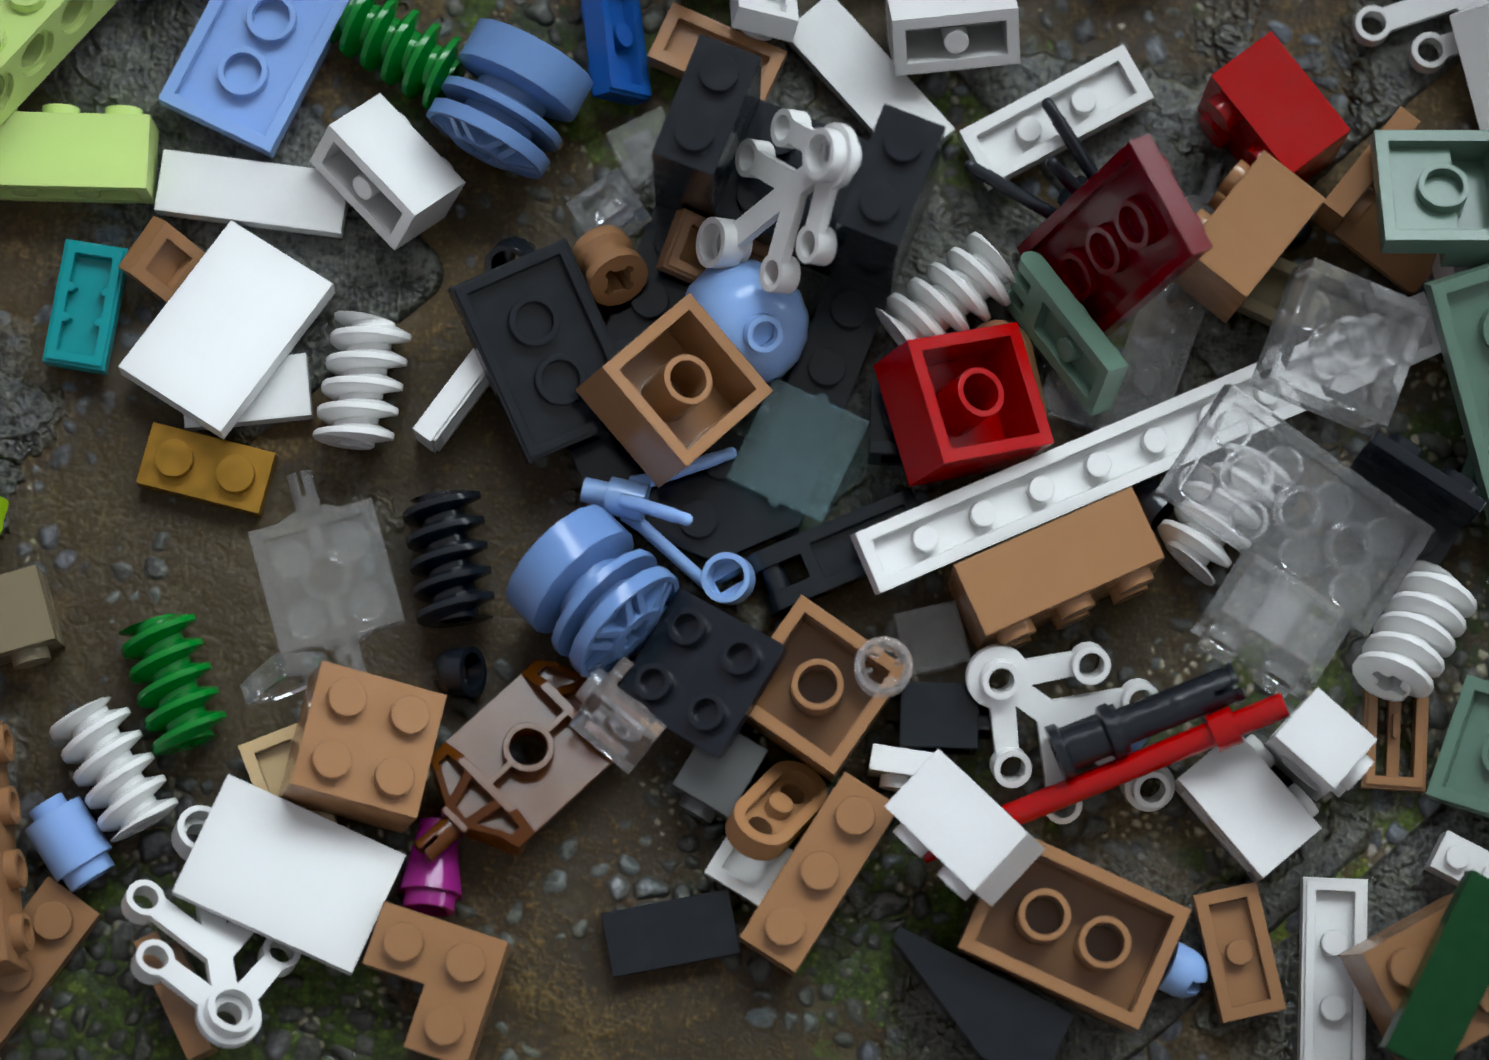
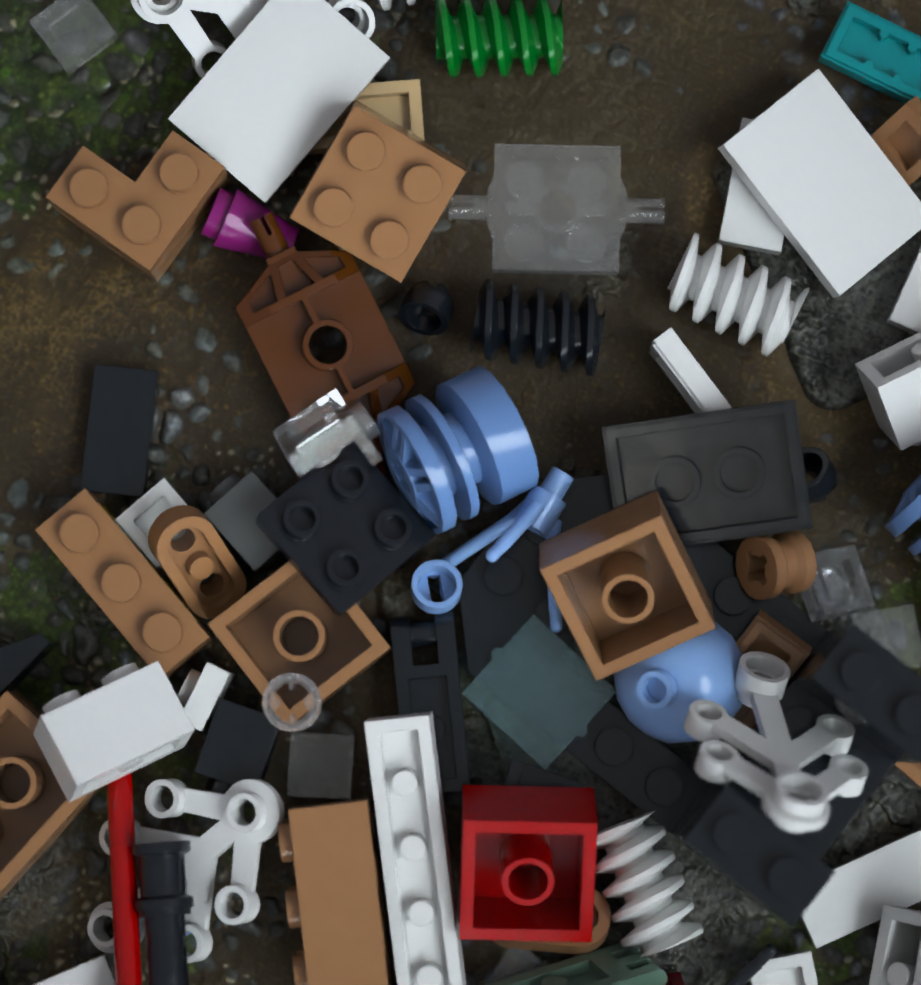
camera: 110 degrees right, 5 degrees up
pearl gold plate [136,422,278,518] -> none
clear tile [240,651,328,705] -> none

